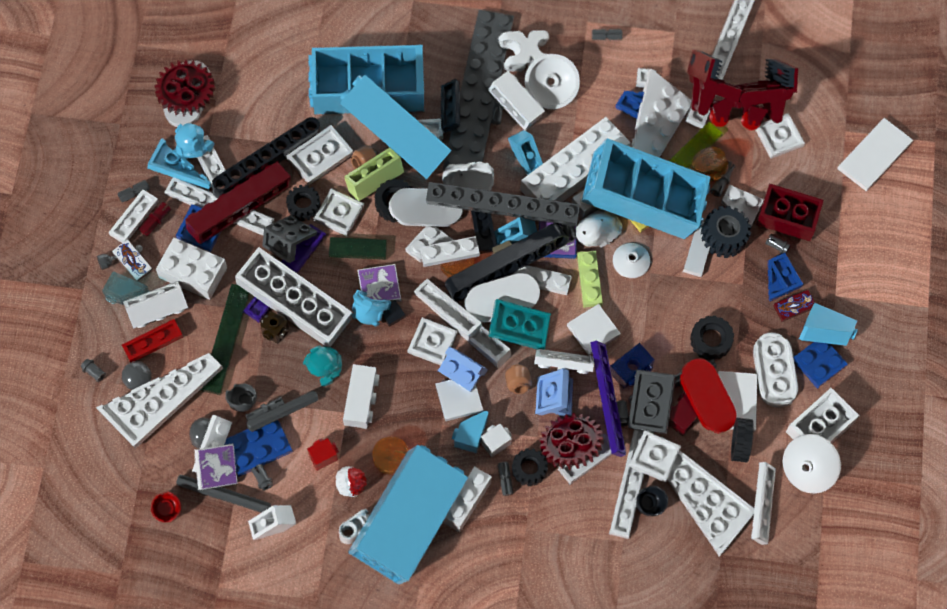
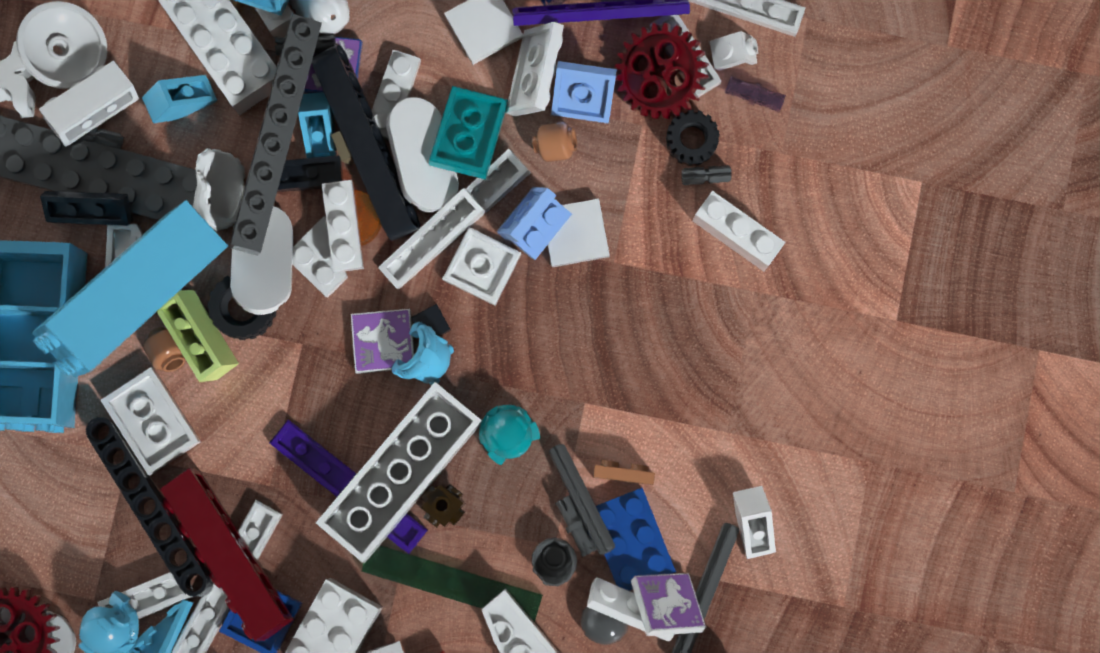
camera: 80 degrees left, 15 degrees up
dark grey pin [251,464,273,491] -> none
dark grey bracket [262,215,317,263] -> none
black tyre [286,185,321,221] -> none
red brick [307,438,339,471] -> none
white tile [314,188,365,237] -> none
clear green tile [329,237,387,260] -> none
piece [336,466,367,497] -> none
white piece [339,509,369,544] -> none
white brick [343,364,380,429] -> none
medium azure container [348,445,468,585] -> none
clear orange head [373,436,409,475] -> none
medium azure slope [452,411,489,453] -> none
white brick [481,424,512,457] -> none
yellowish green plate [577,251,603,308] -> none
none -> nougat plate [593,460,655,485]
none -> white bracket [710,31,759,71]
none -> clear purple pin [725,75,786,113]

